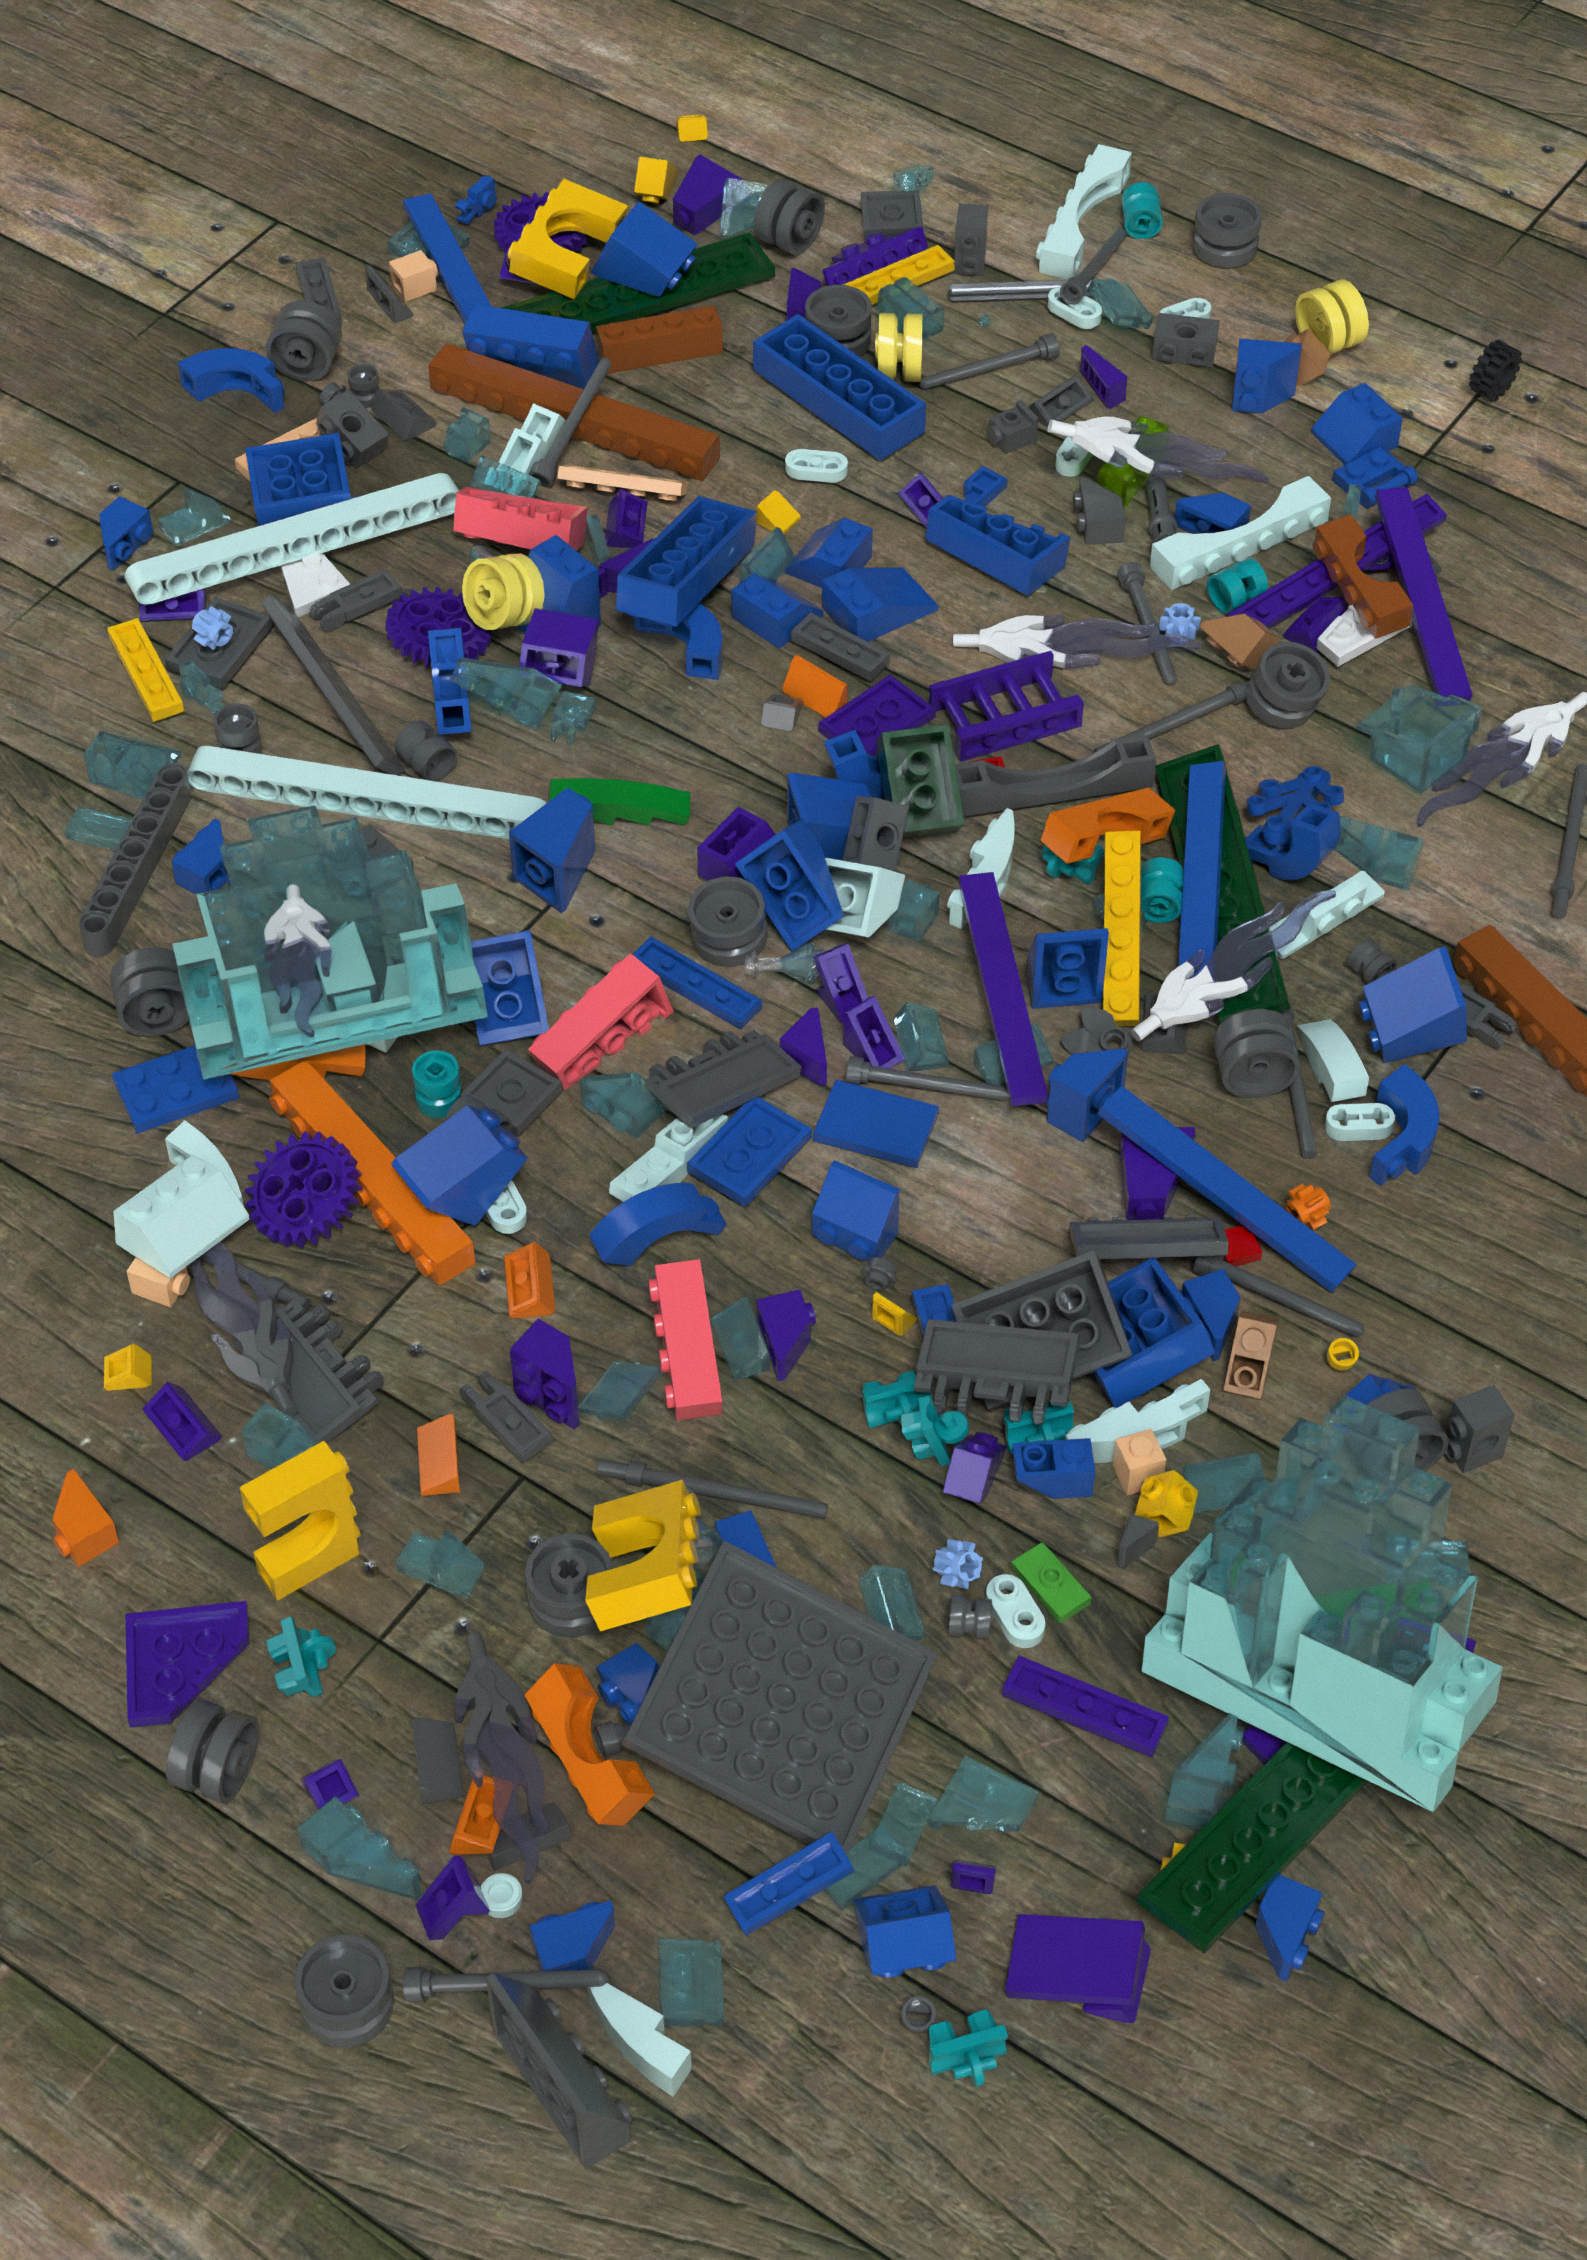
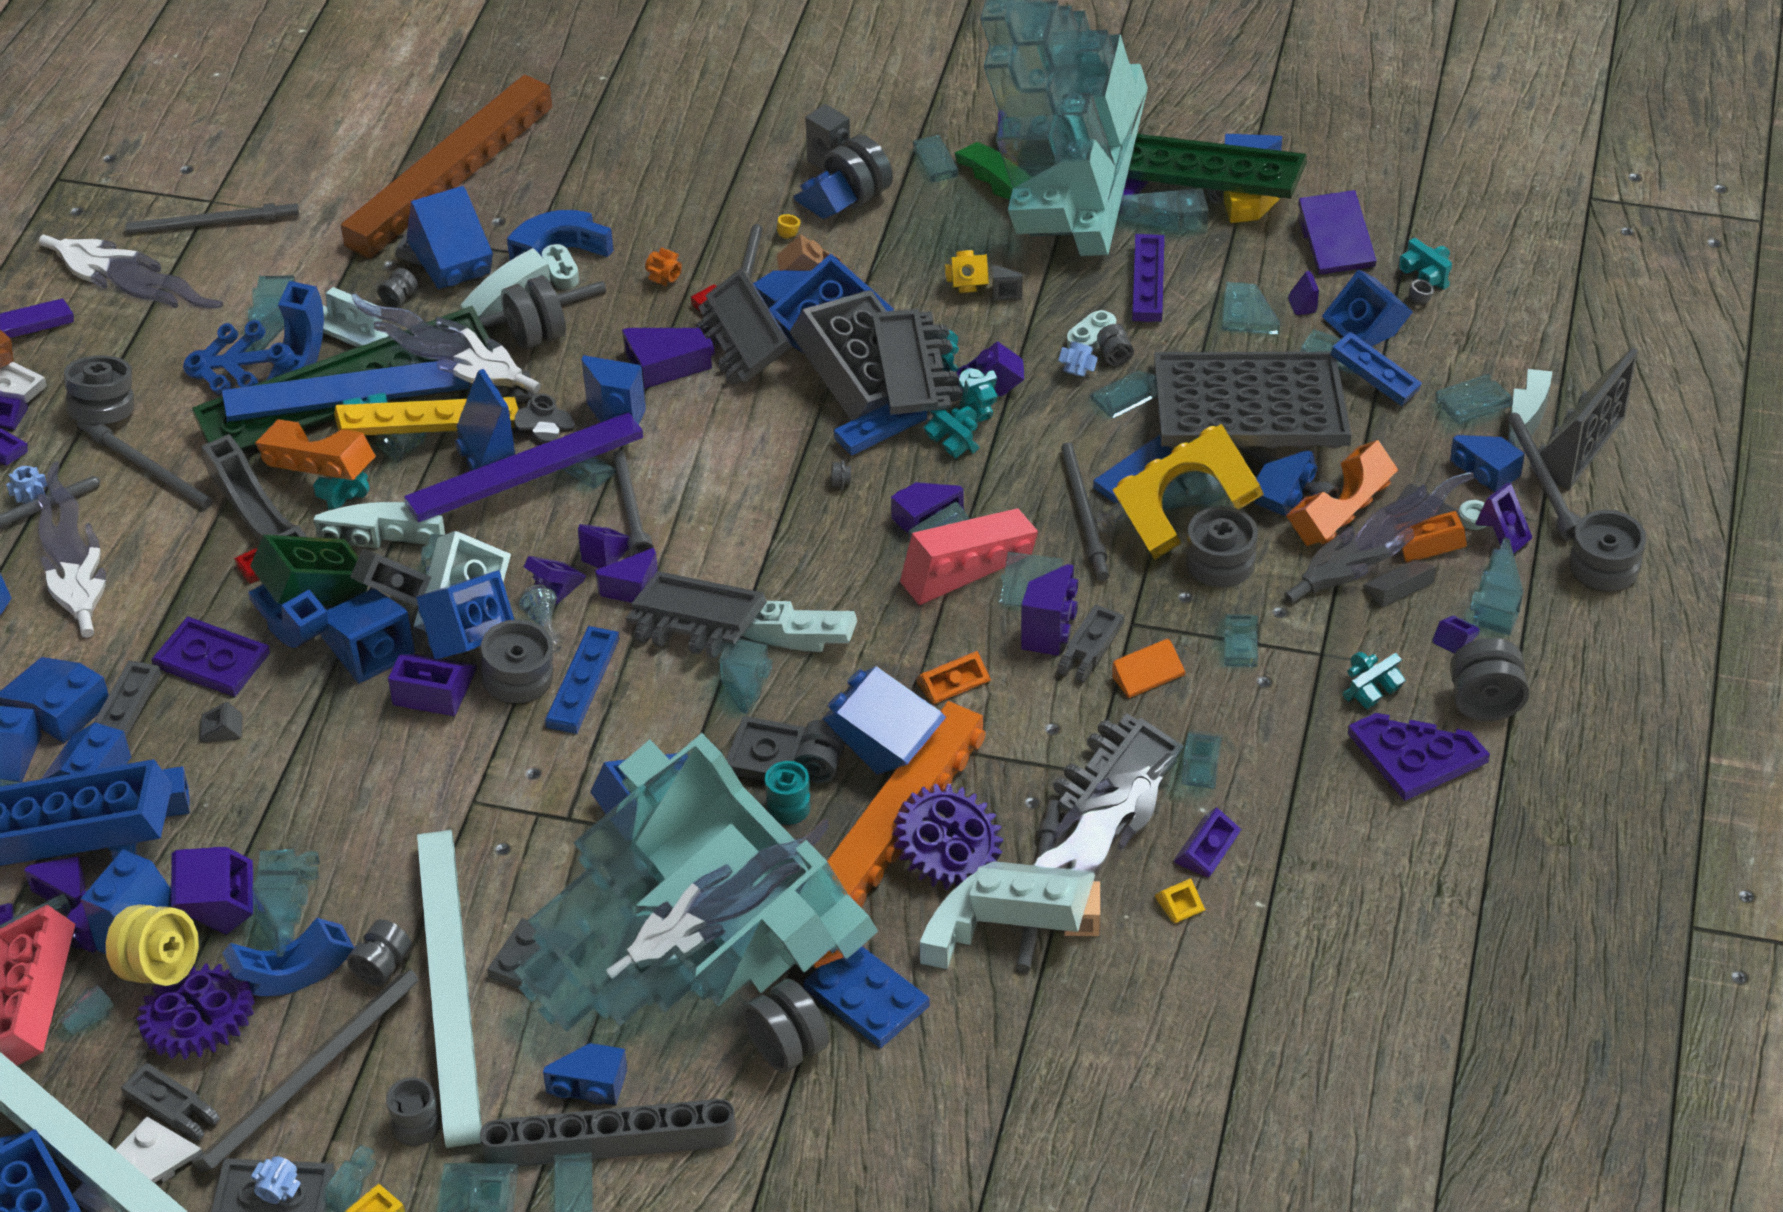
camera: 110 degrees left, 5 degrees down
orange slope [52,1468,119,1567] -> none
yellow arch [239,1441,361,1601] -> none
blue slope [509,787,595,913] -> none
coral wedge [528,953,674,1090] -> none
green slope [548,778,690,826] -> none
blue arch [589,1183,727,1266] -> none
blue plate [687,1097,812,1207] -> none
orange slope [782,654,848,718] -> none
blue slope [812,1160,900,1261] -> none
blue tile [813,1080,939,1168] -> none
clear light blue tile [868,1782,937,1867] -> none
yellow slope [872,1292,917,1337] -> none
clear light blue slope [894,1002,949,1072] -> none
dark purple fence [929,650,1084,762] -> none
bright green plate [1011,1542,1092,1624] -> none
blue slope [1012,1438,1095,1499] -> none
light aqua slope [1065,1379,1210,1463] -> none
blue tile [1098,1086,1356,1293] -> none
light nougat brick [1112,1429,1166,1496] -> none
clear light blue slope [1183,1453,1268,1513] -> none
medium nougat slope [1200,614,1281,670] -> none
clear light blue piece [1356,684,1482,794] -> none

